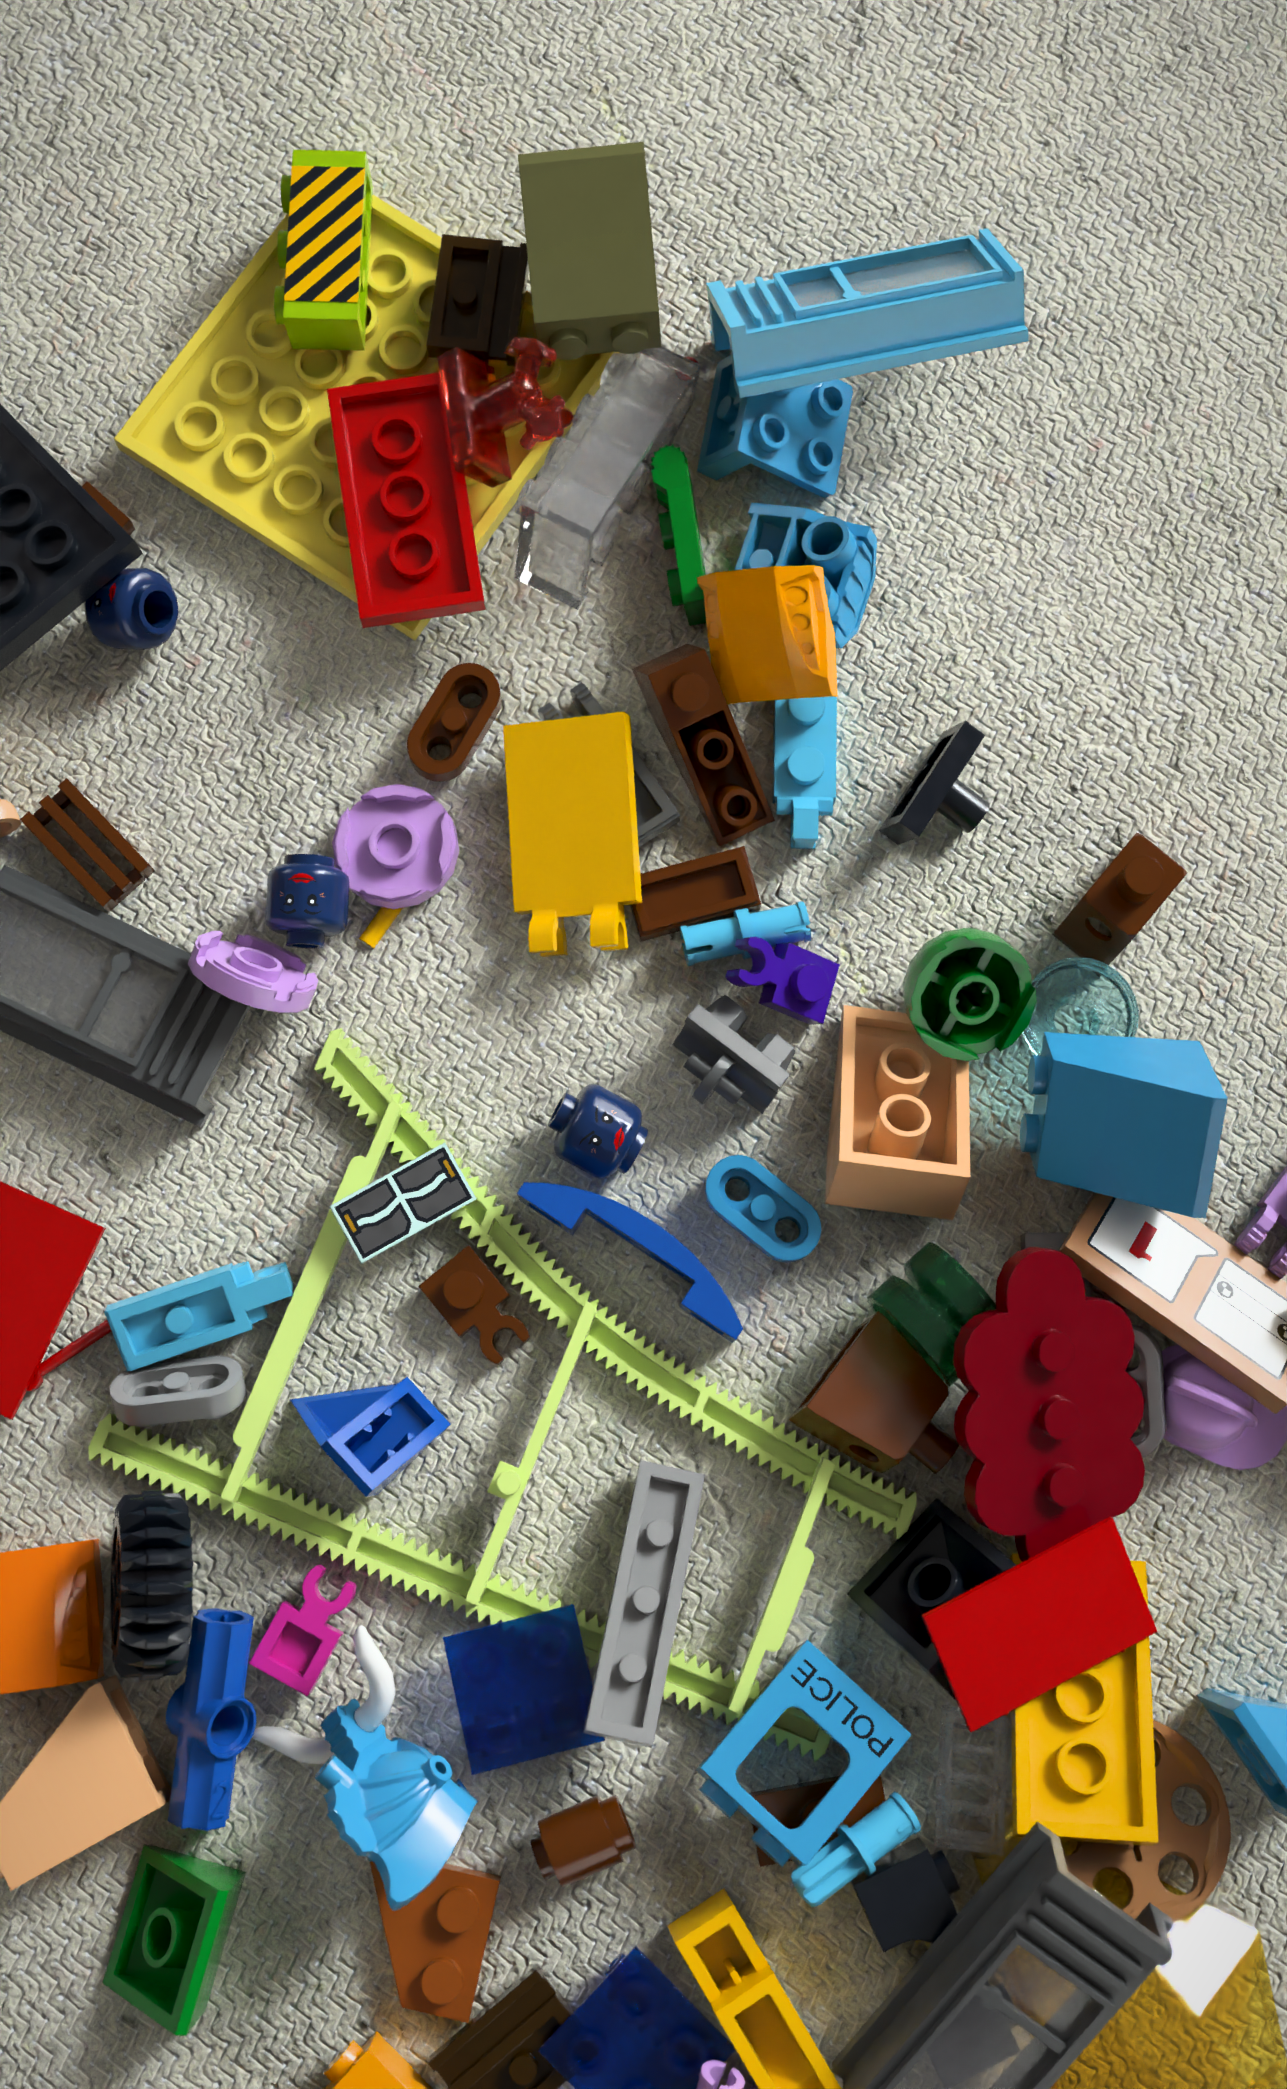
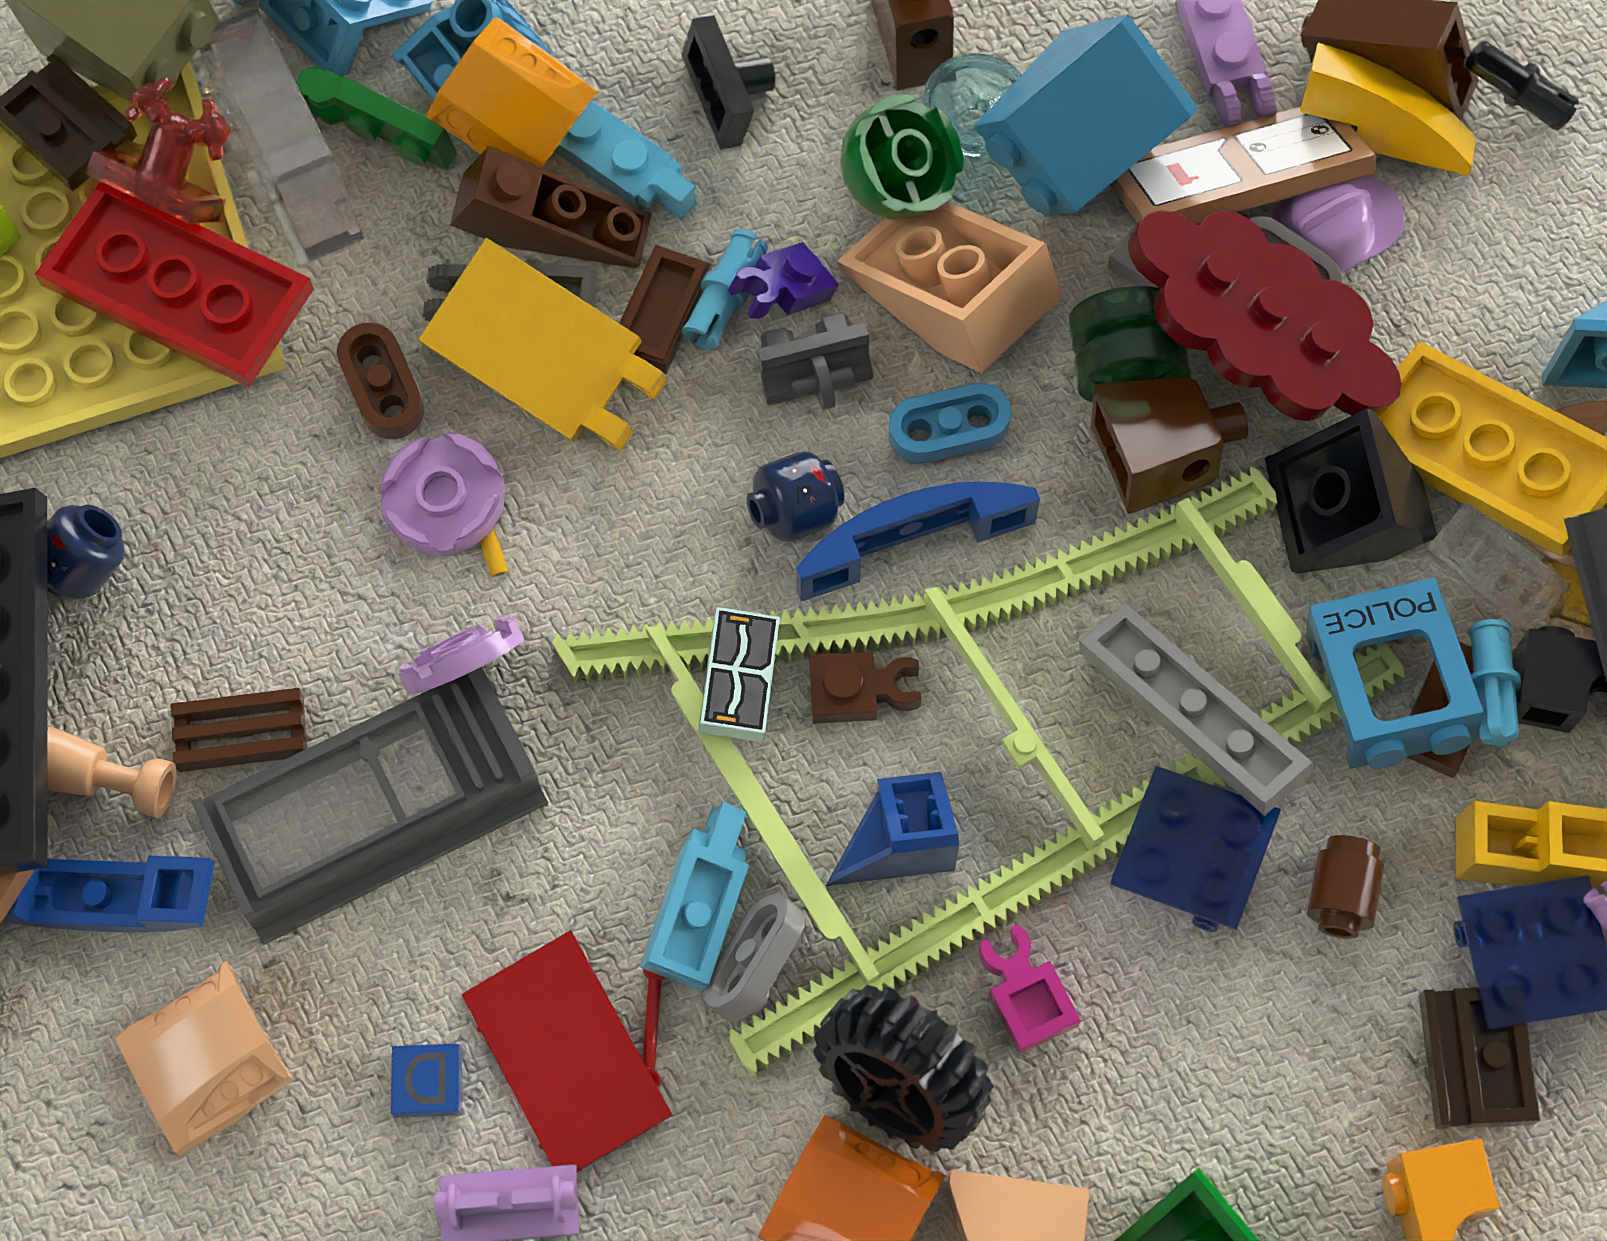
camera: 50 degrees left, 10 degrees down
blue piece [166,1608,256,1831] -> none
dark azure helmet [252,1625,478,1911] -> none
dark blue head [265,854,349,949] -> none
dark orange wing [370,1861,501,2023] -> none
red window [921,1516,1158,1732] -> none

